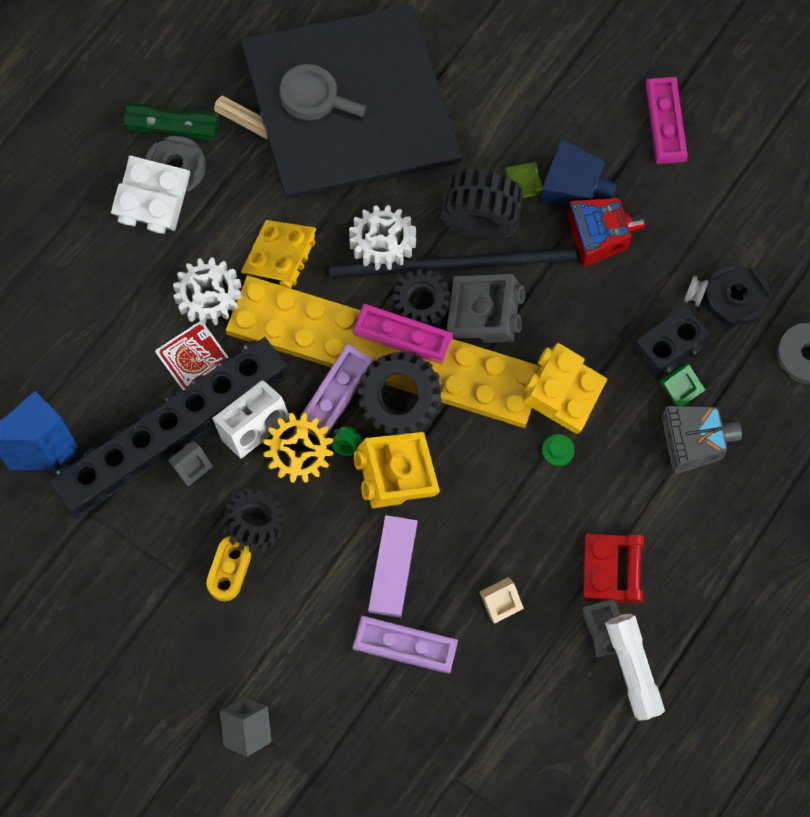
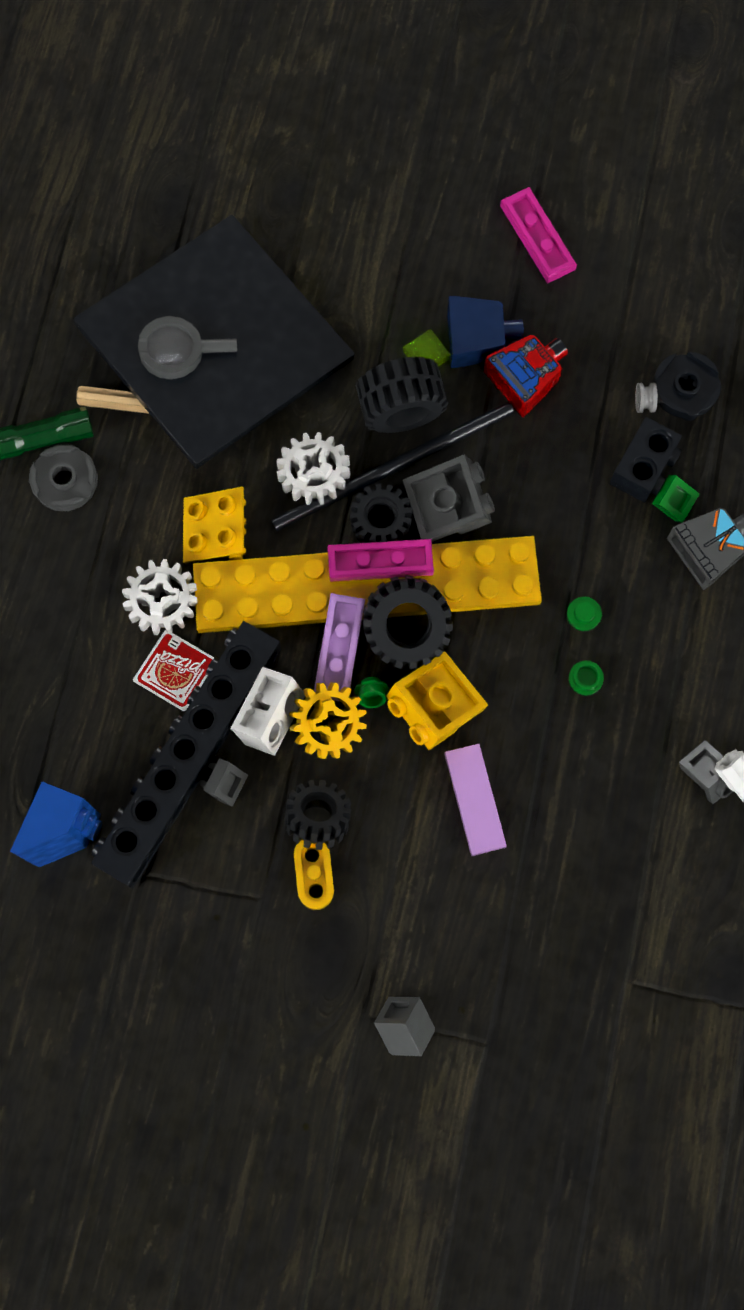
camera: 25 degrees left, 5 degrees up
white plate [111,156,191,234] -> none
lavender tile [353,616,458,674] -> none
tan plate [480,577,524,624] -> none
yellow plate [523,343,607,434] -> none
red plate [583,534,644,604] -> none
none -> green plate [569,660,604,696]

